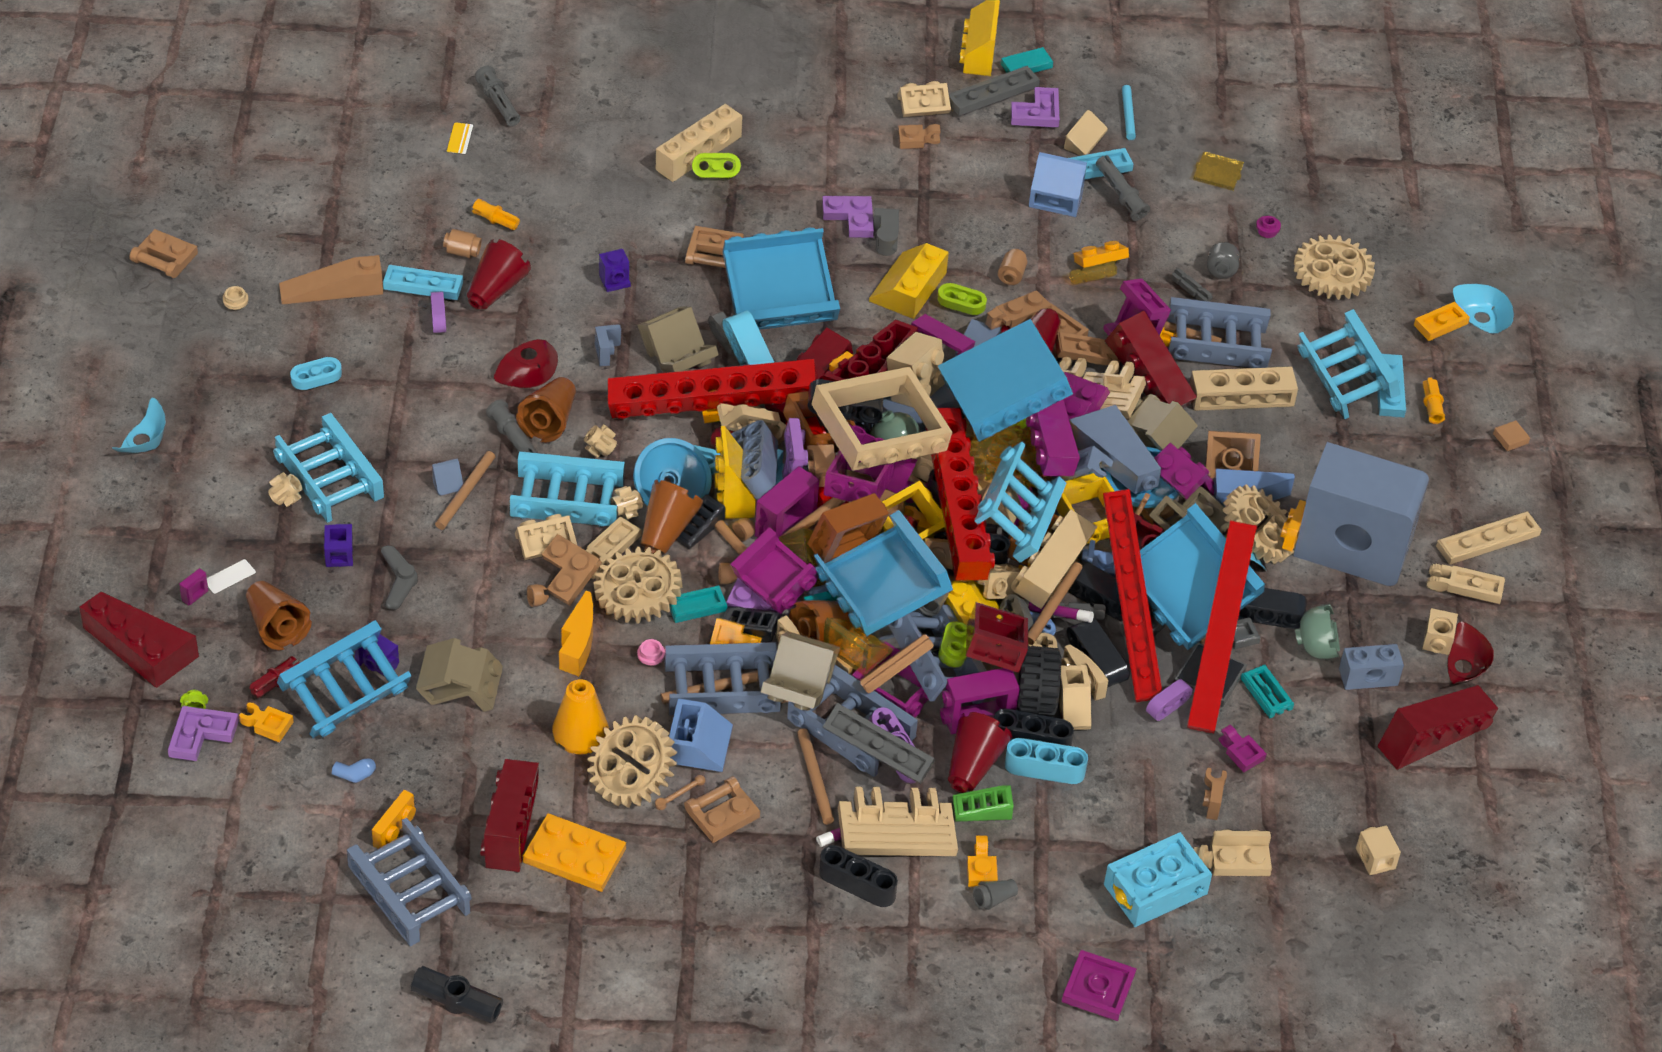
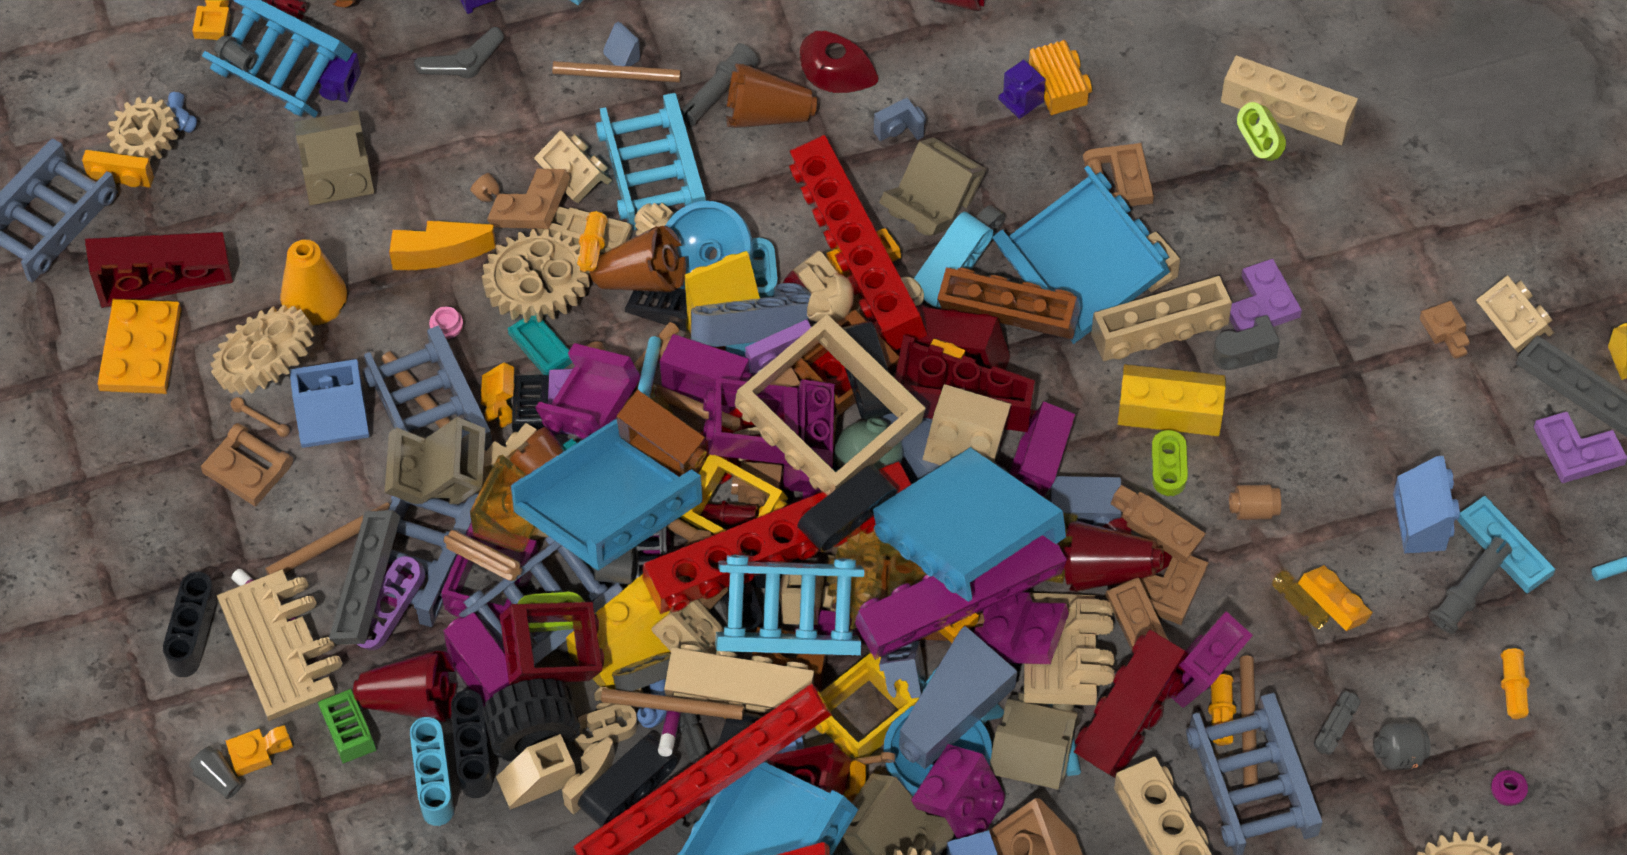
camera: 75 degrees right, 10 degrees up
tan gear [584,424,617,458] -> none
tan slope [1064,110,1108,156] -> none
clear yellow piece [1193,151,1244,191] -> none
none -> tan gear [107,96,179,161]
none -> dark grey pin [215,36,257,72]
none -> light orange axle [577,211,608,272]
none -> medium azure bar [638,336,662,398]
none -> black beam [797,465,898,552]
none -> tan hair [807,273,854,323]
none -> dark orange brick [937,267,1081,339]
none -> light orange brick [1029,40,1092,115]
none -> tan brick [1091,276,1232,361]
none -> light orange axle [1501,648,1530,720]

